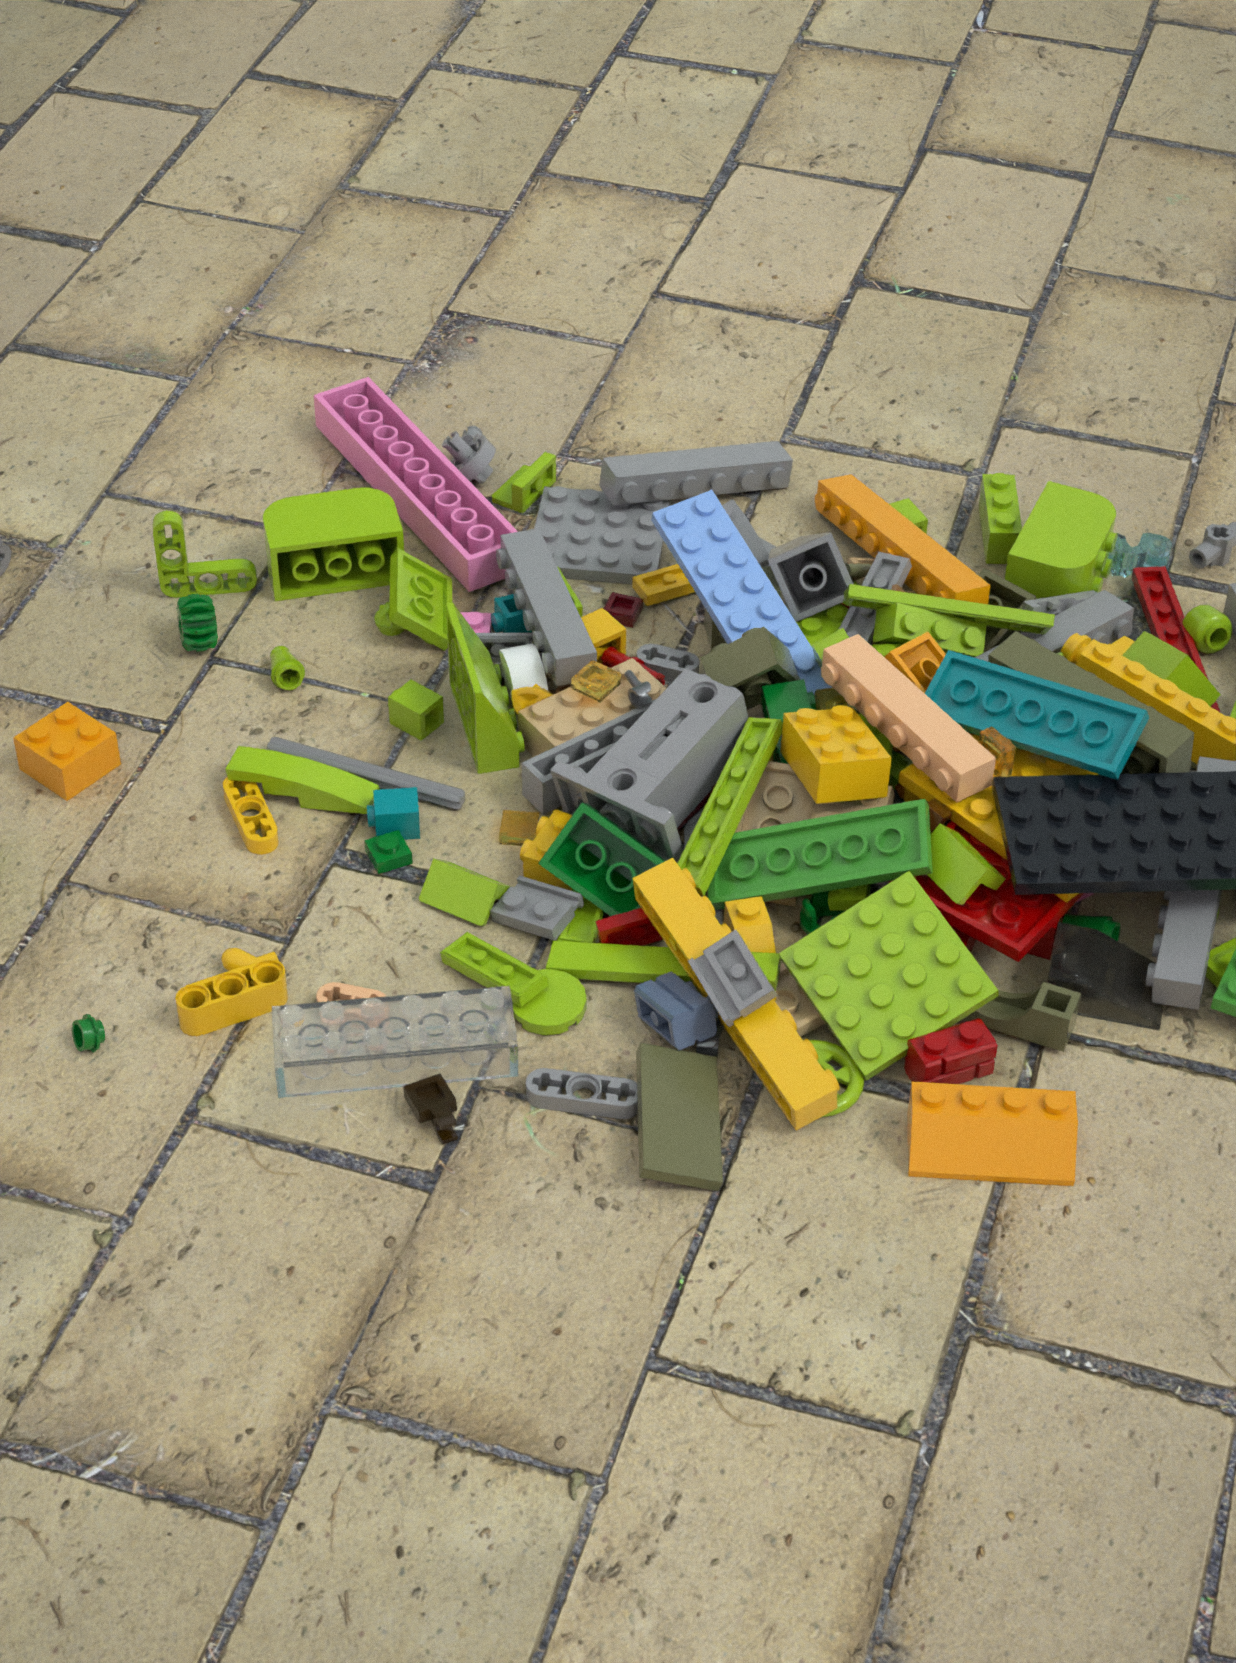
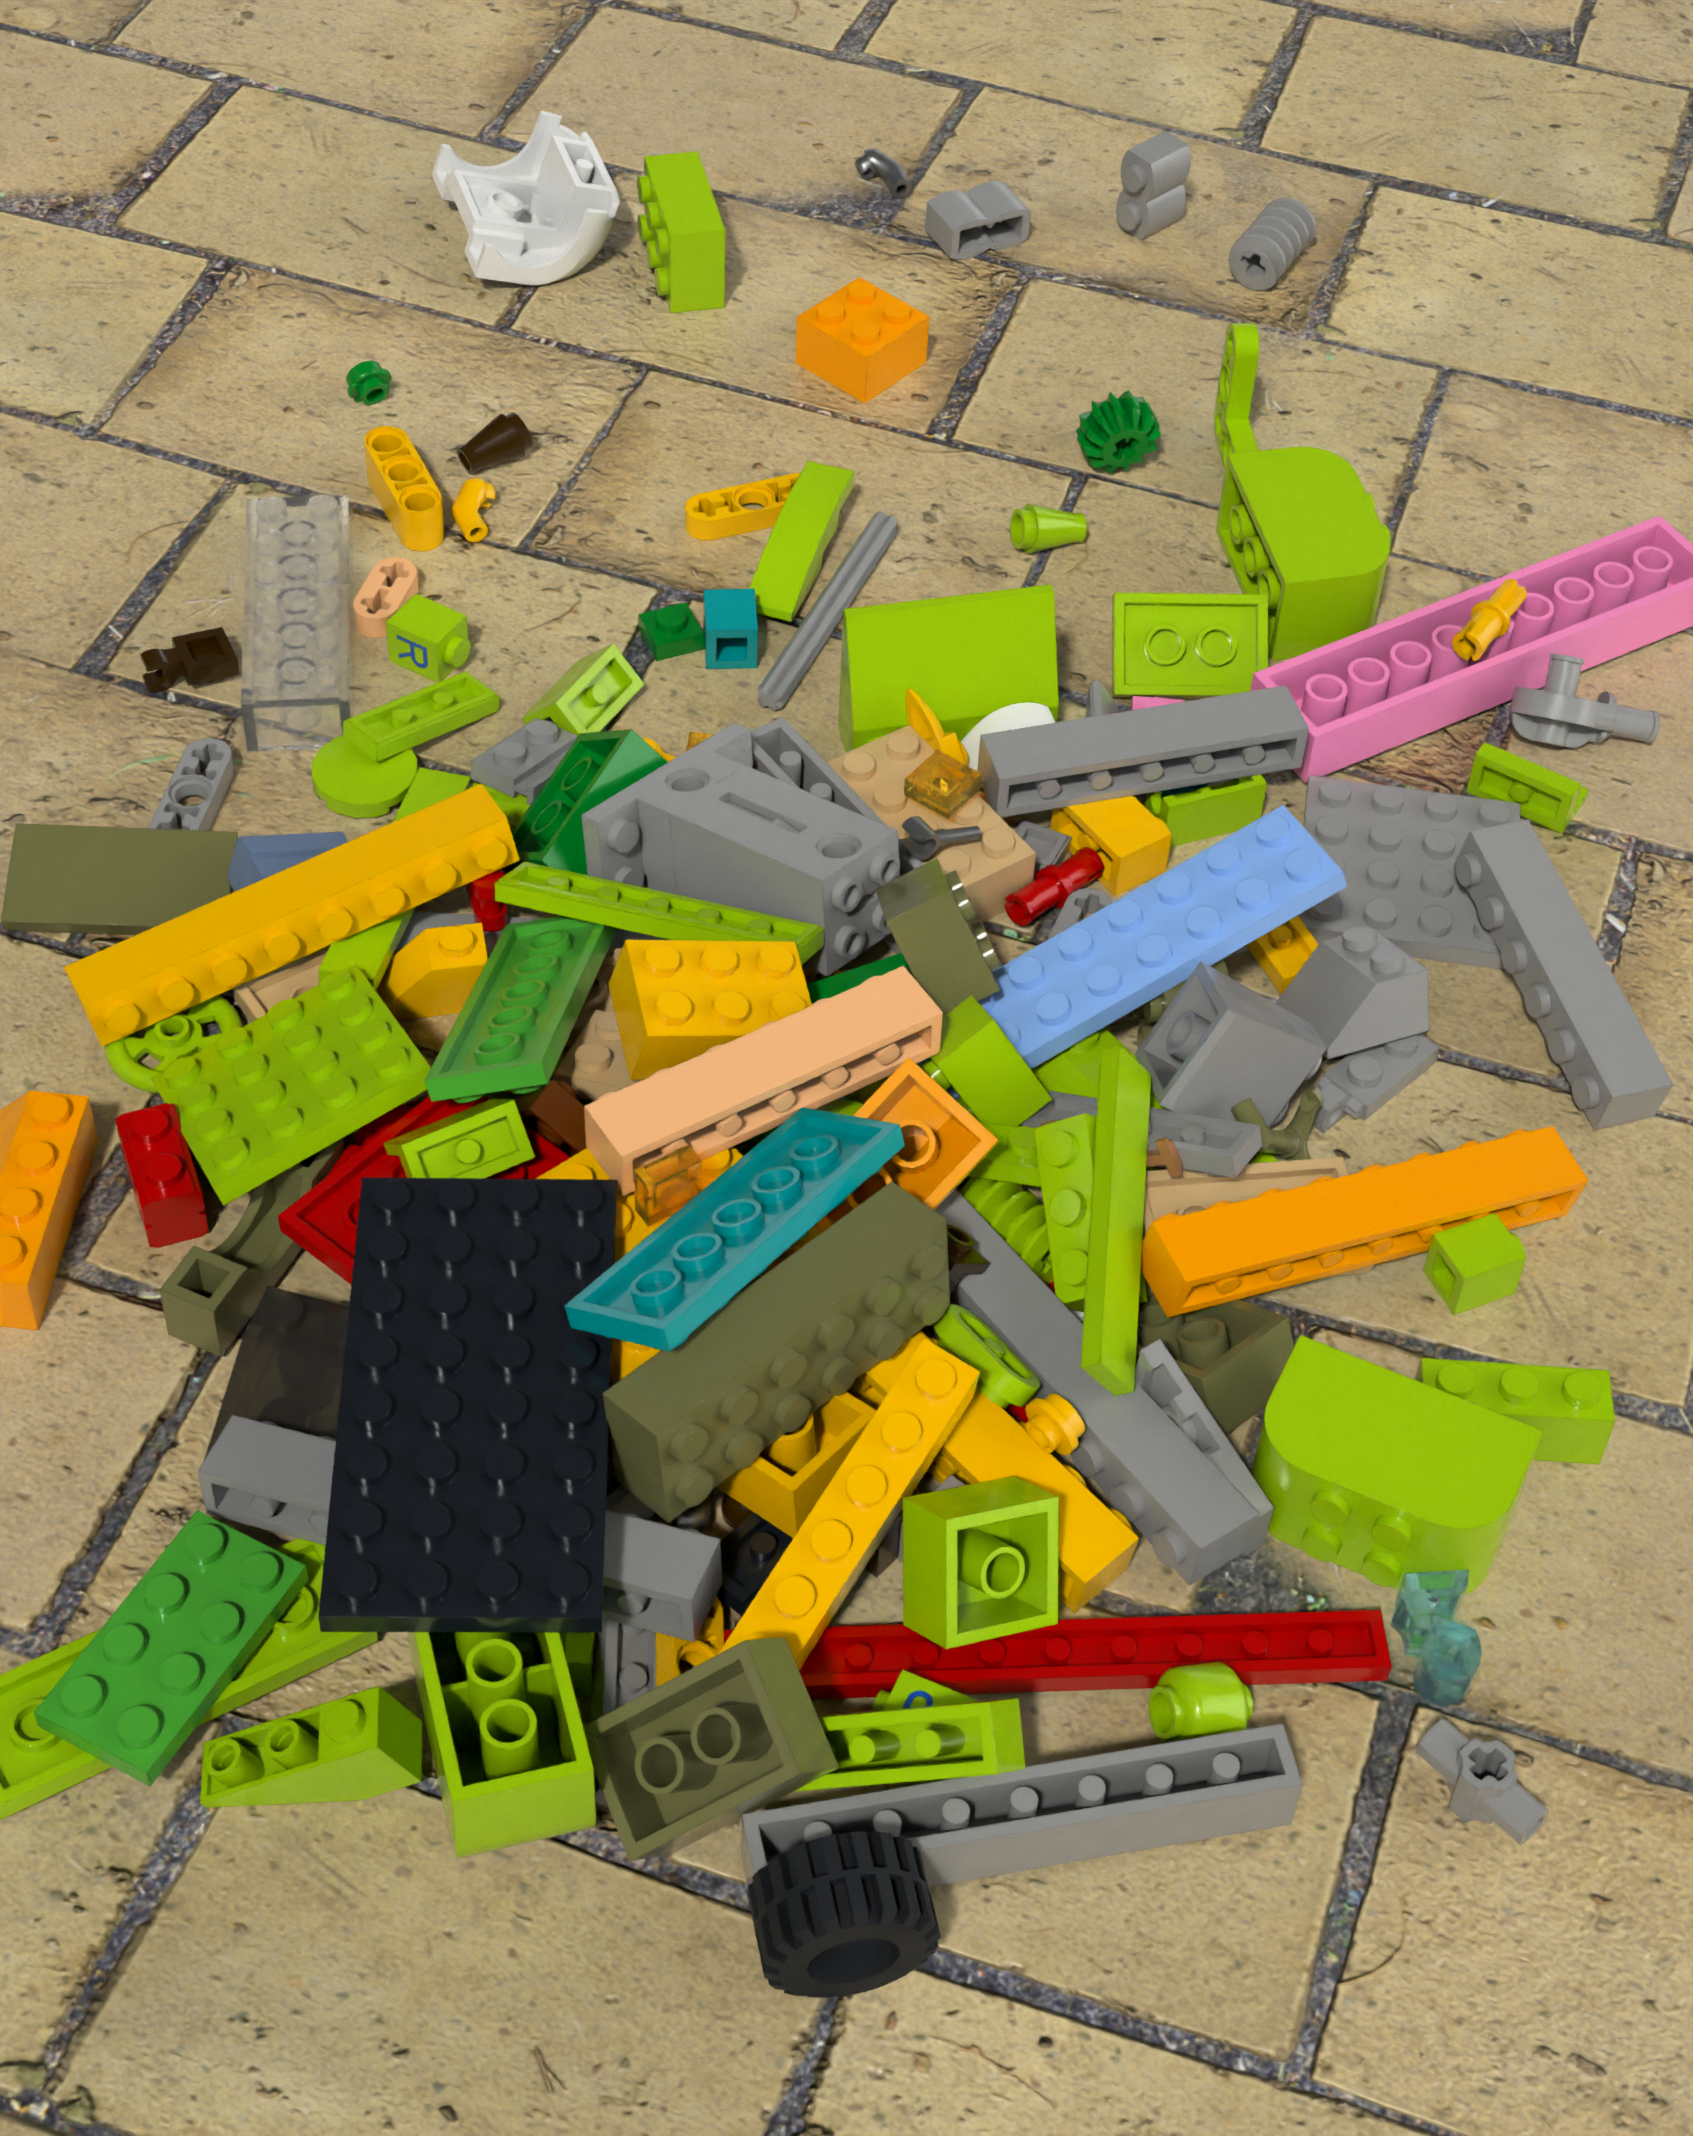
camera: 90 degrees right, 5 degrees up
light grey plate [688,930,778,1027] -> none
none -> lime brick [386,594,471,683]
none -> dark brown cone [457,412,532,475]
none -> yellow axle [1452,579,1527,661]

